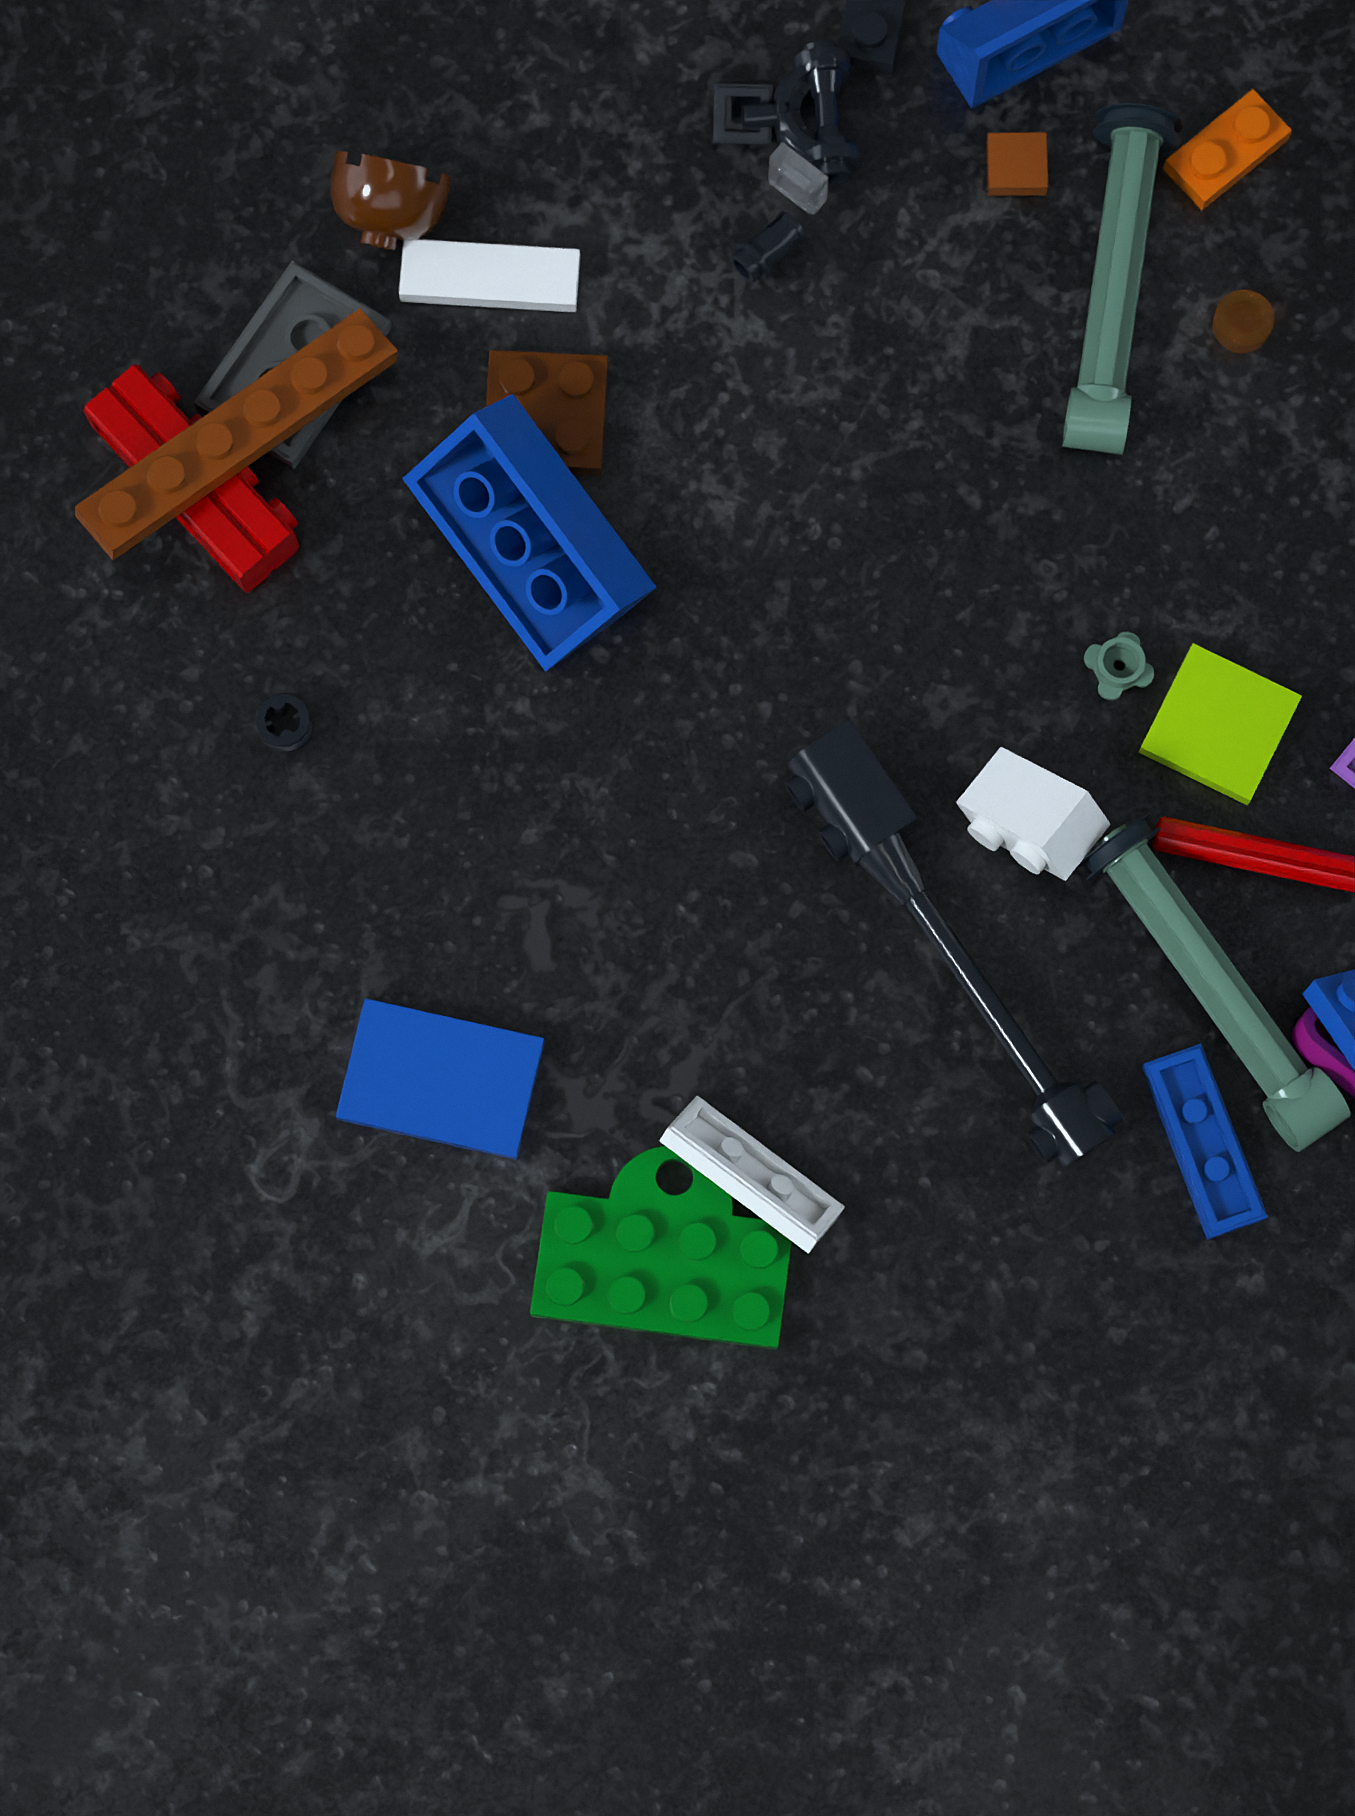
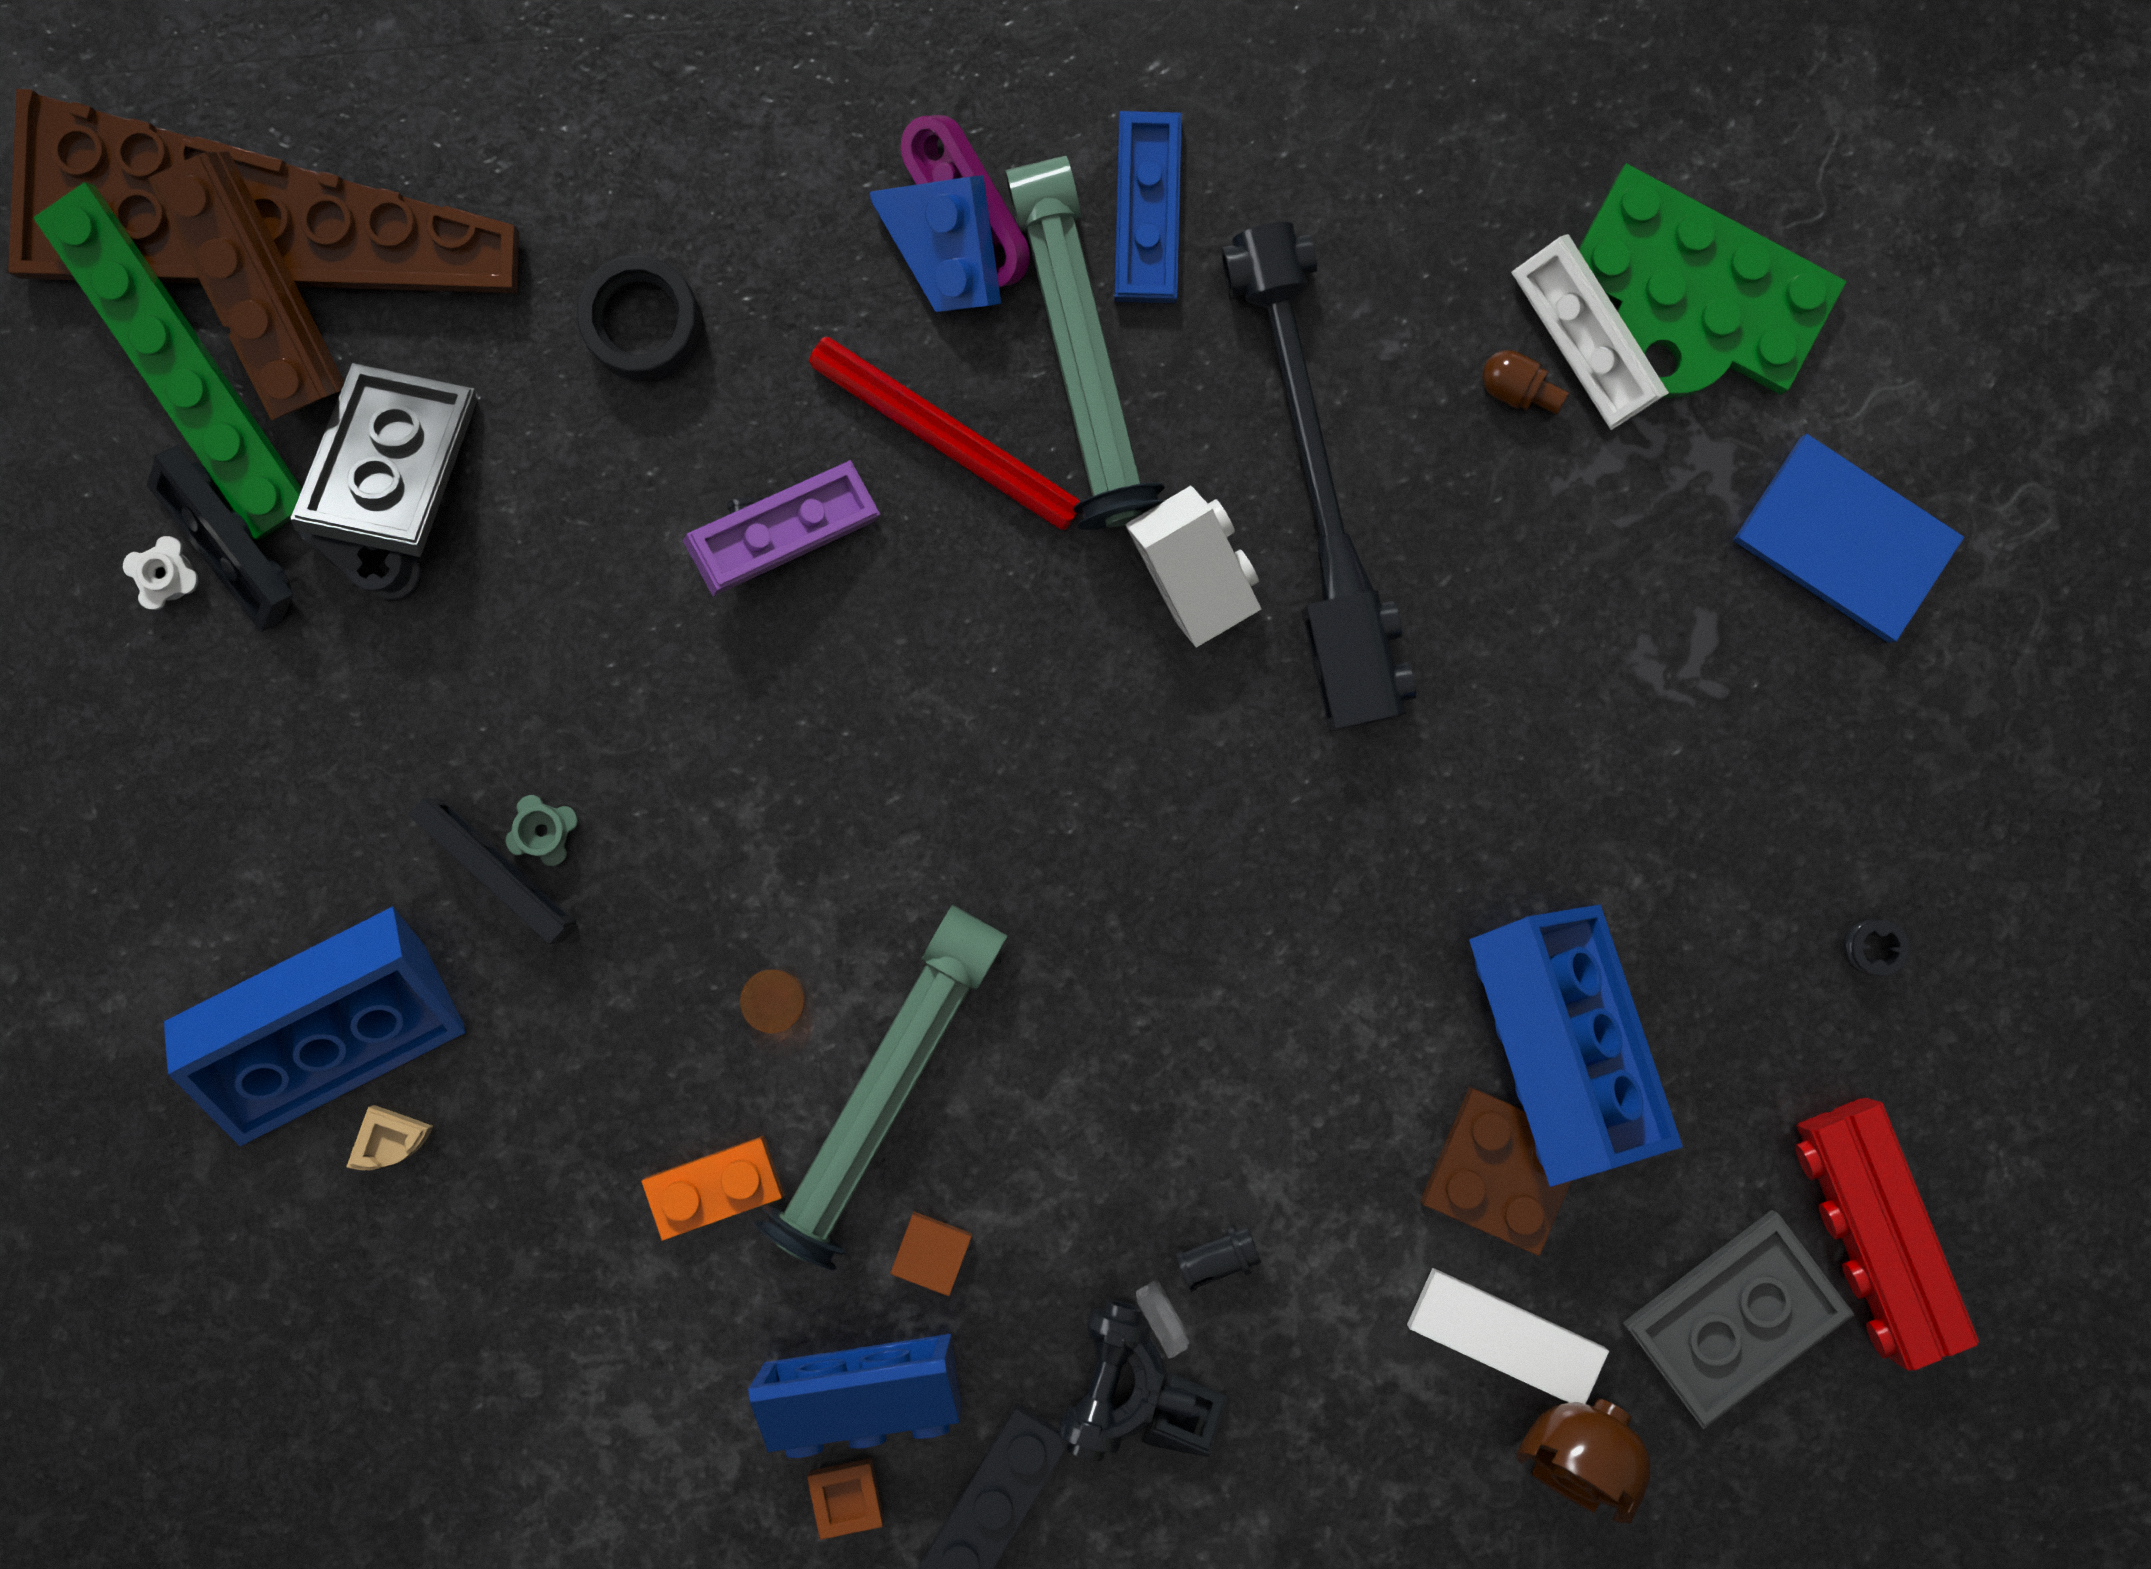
camera: 165 degrees left, 10 degrees up
dark orange plate [75,308,398,561] -> none
sand green plate [1084,632,1154,700] -> none
lime tile [1138,643,1302,806] -> none
none -> reddish brown cylinder [1482,350,1569,415]

